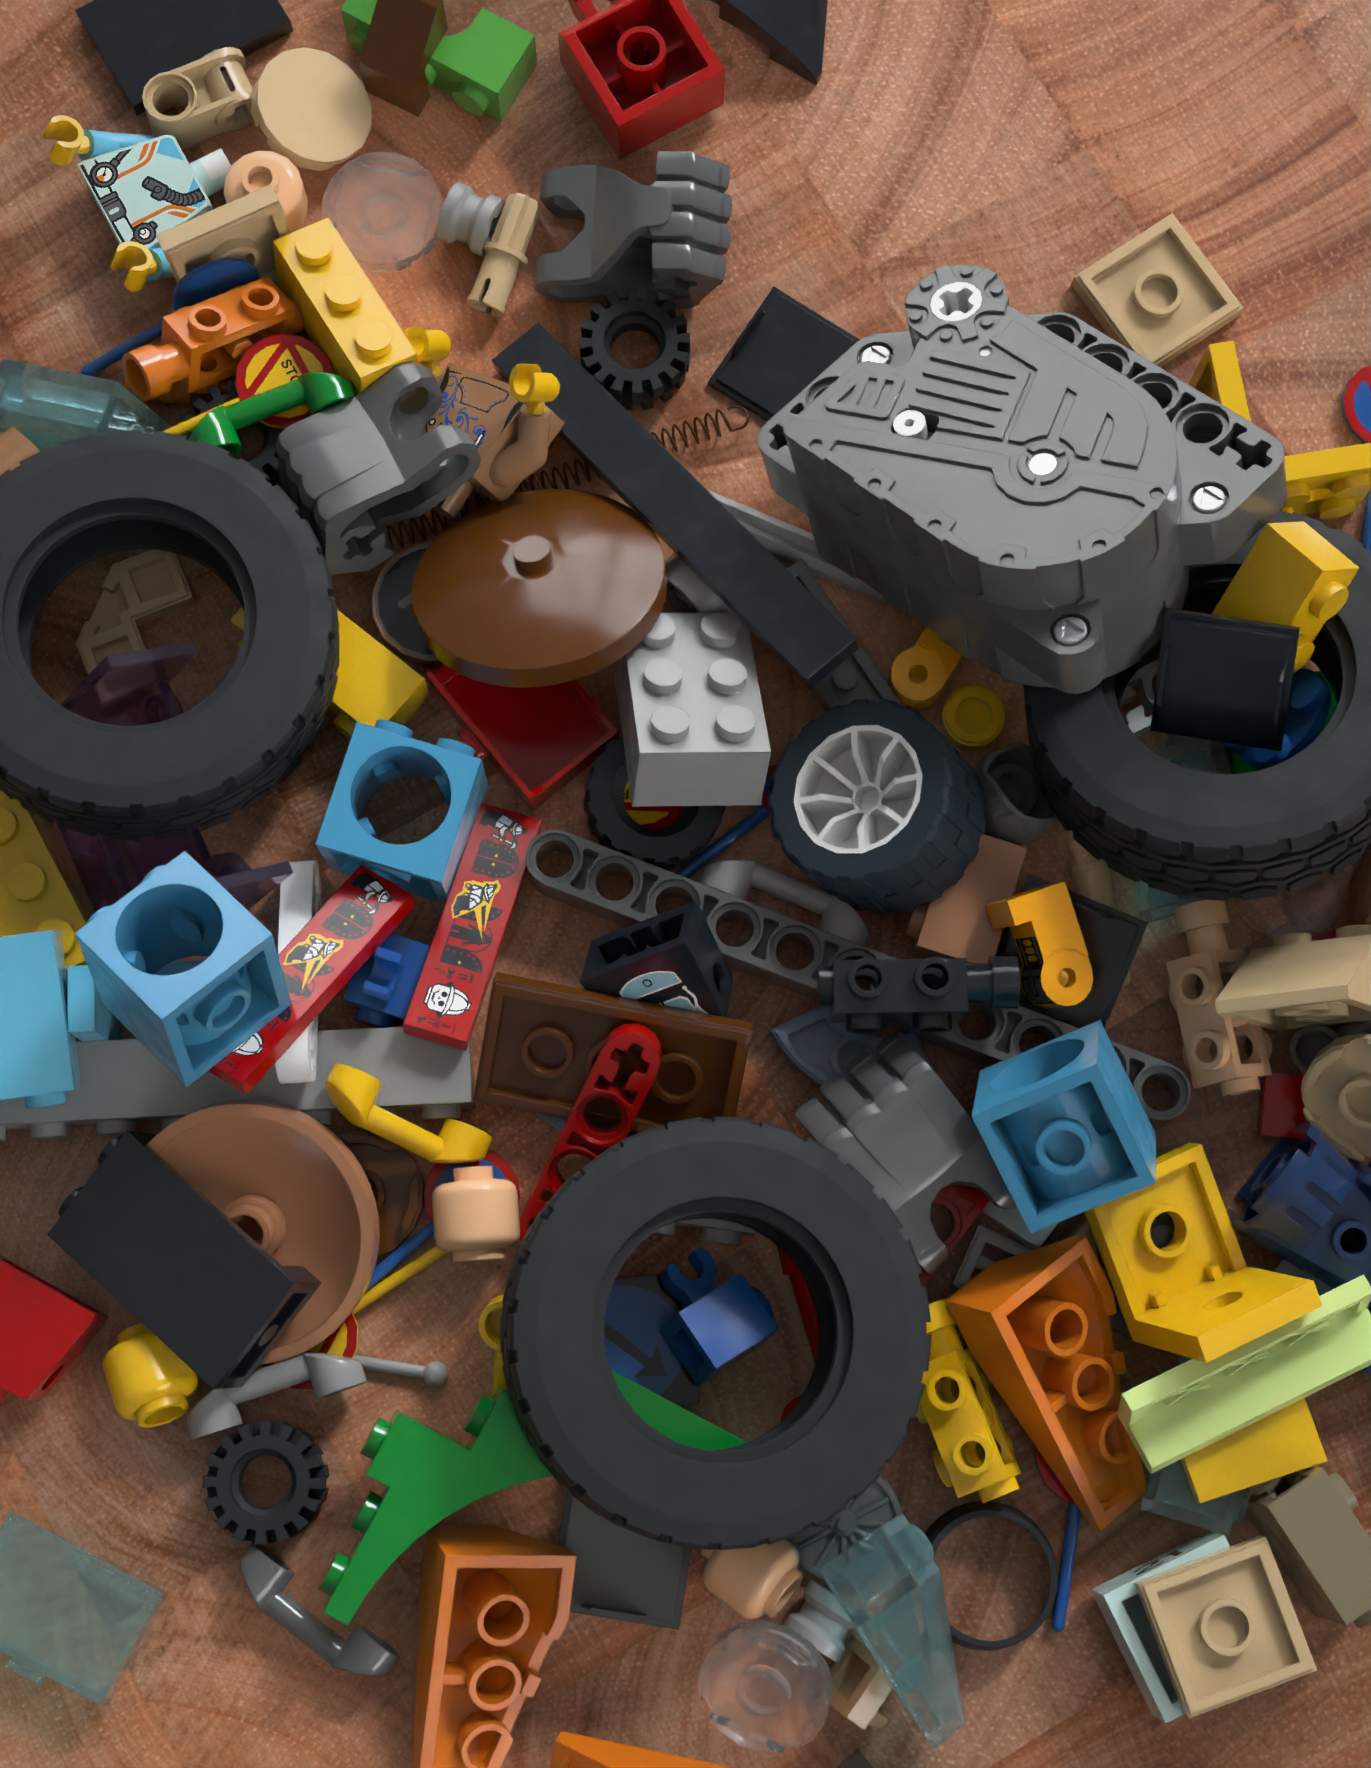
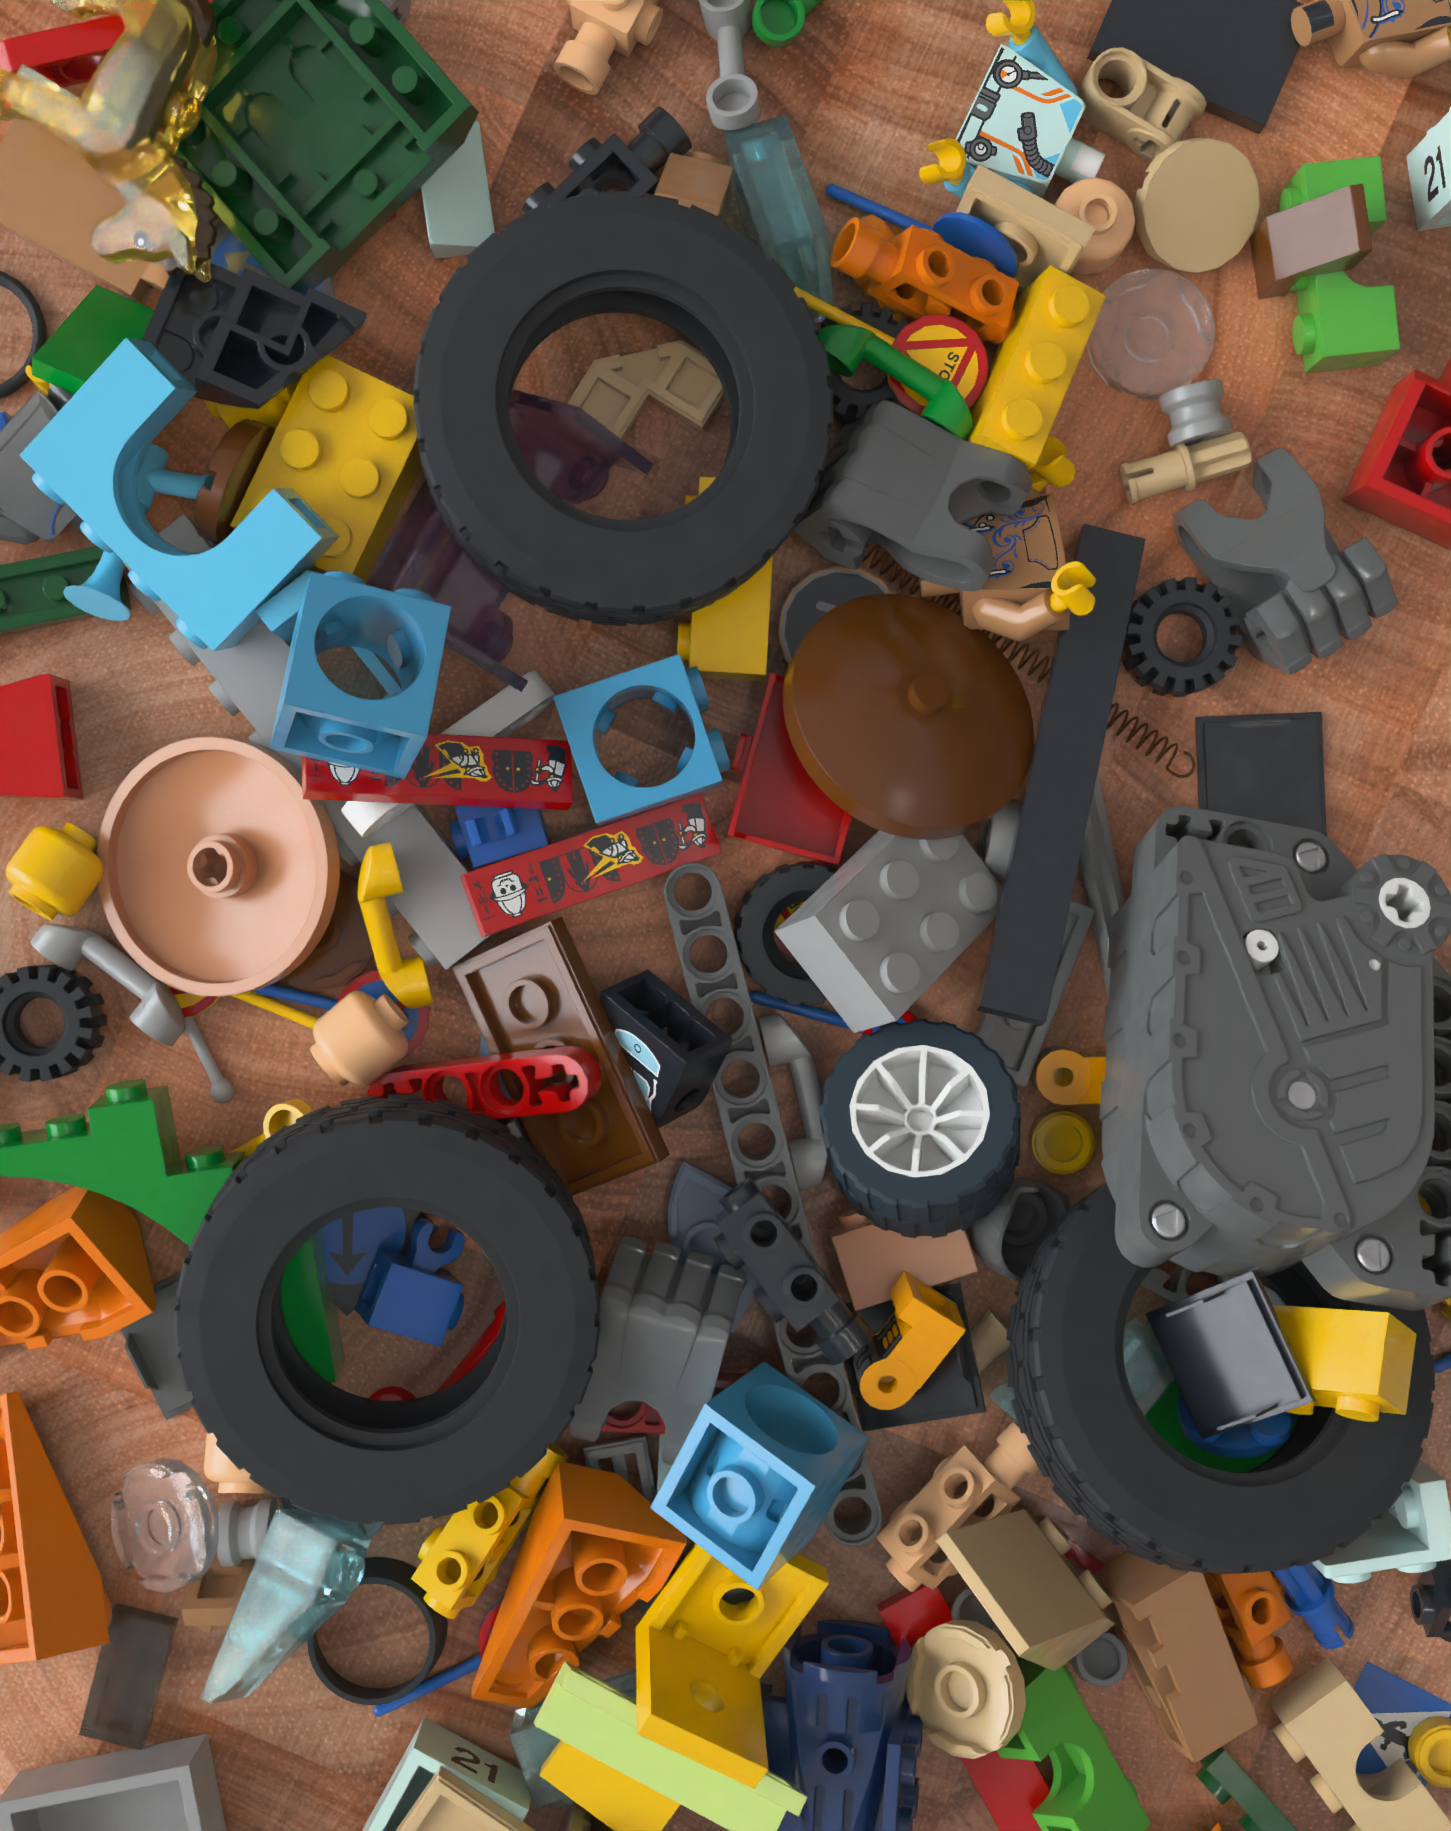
camera: 60 degrees right, 10 degrees up
black panel [47,1130,321,1389] -> none

